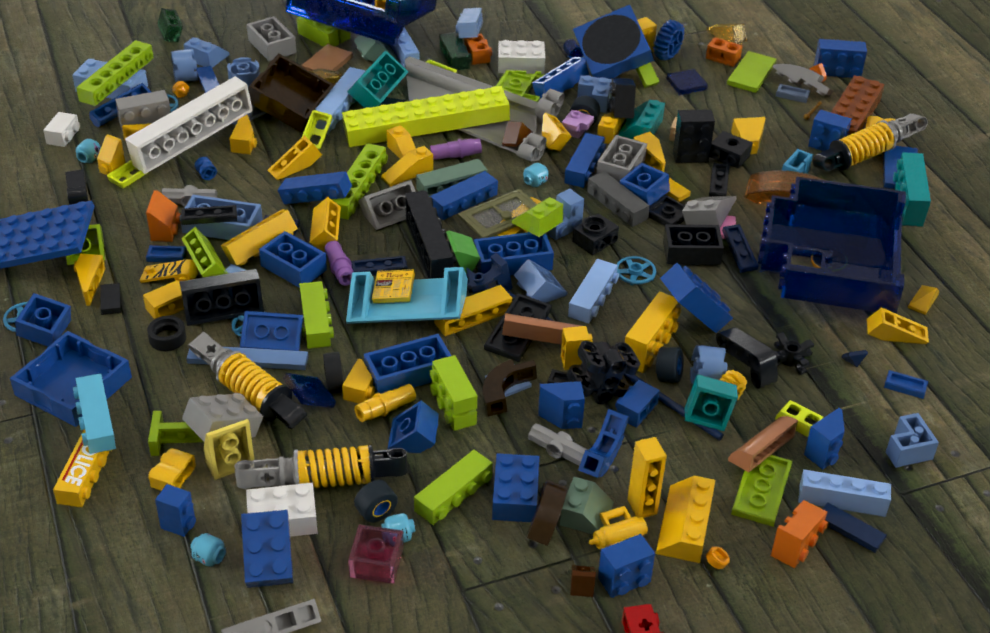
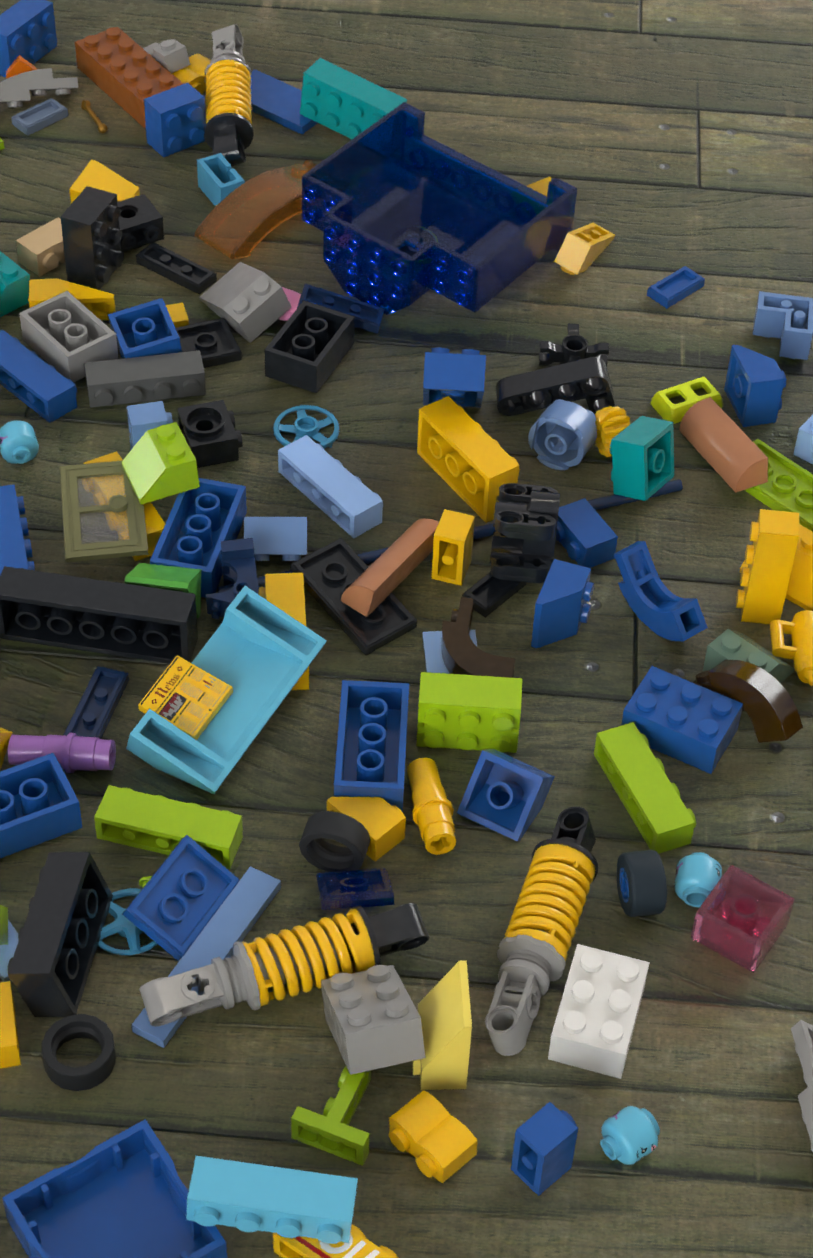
camera: 65 degrees left, 5 degrees up
blue brick [241,510,293,588] -> none
light grey piece [528,423,588,466] -> none
black wheel [656,346,684,383] -> none
dark blue slope [841,350,868,367] -> none
none -> light grey slope [143,39,190,73]

